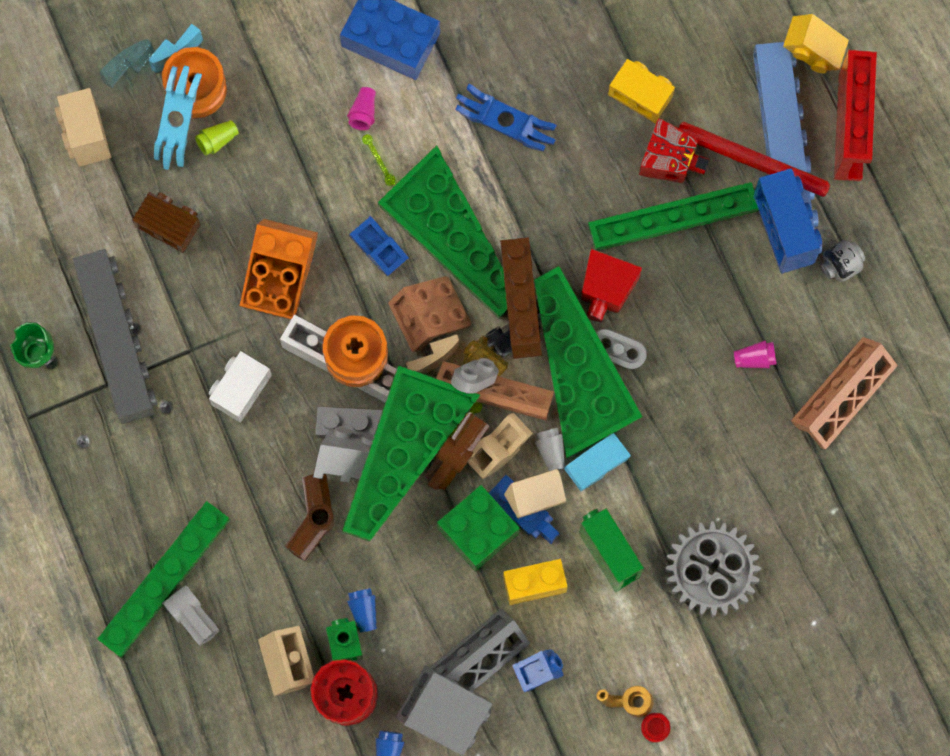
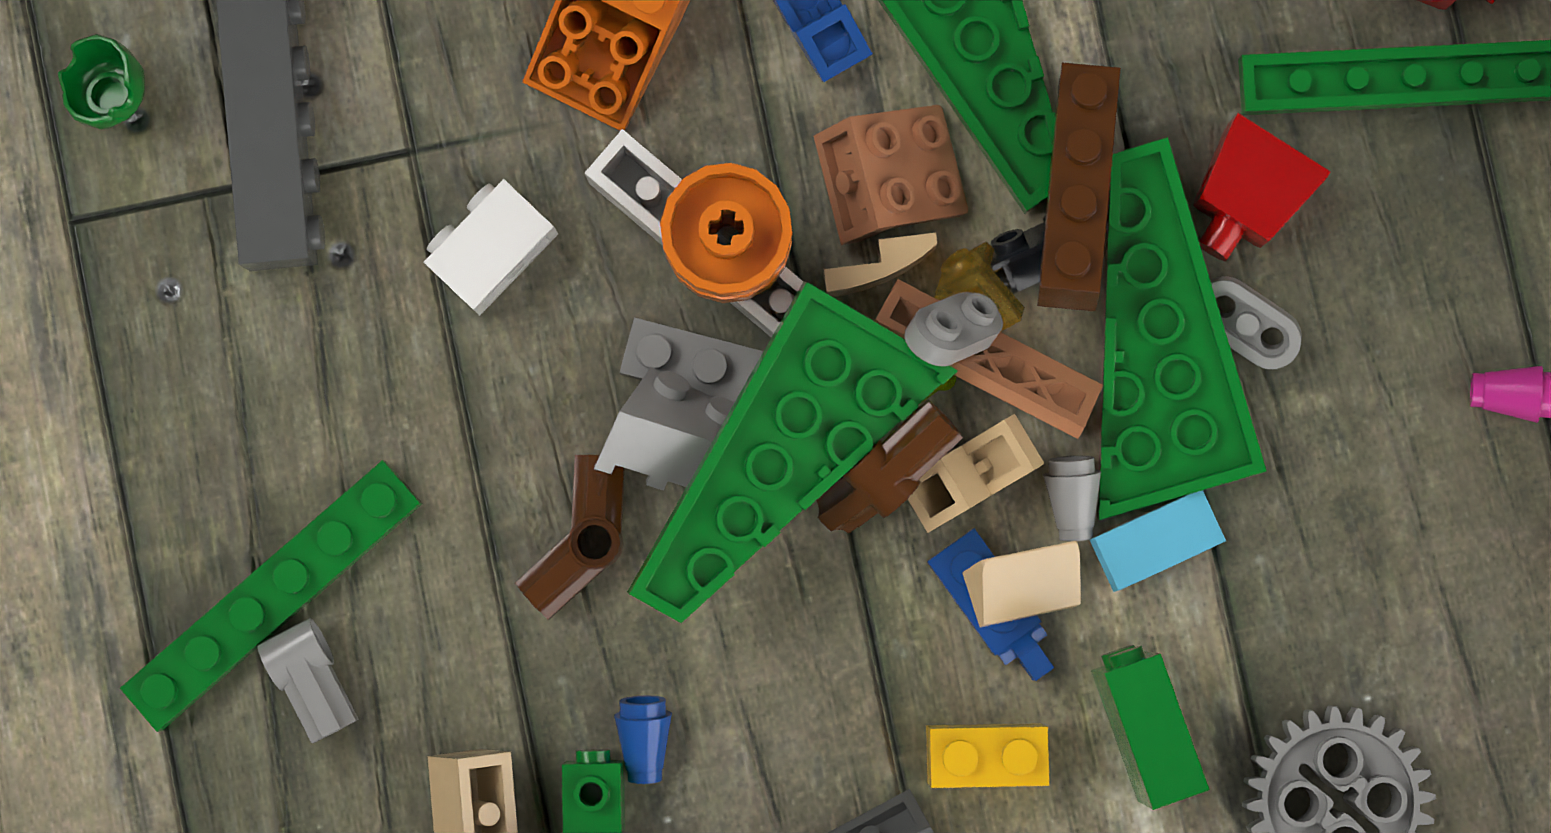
camera: 15 degrees right, 10 degrees up
green brick [437,485,520,572] -> none

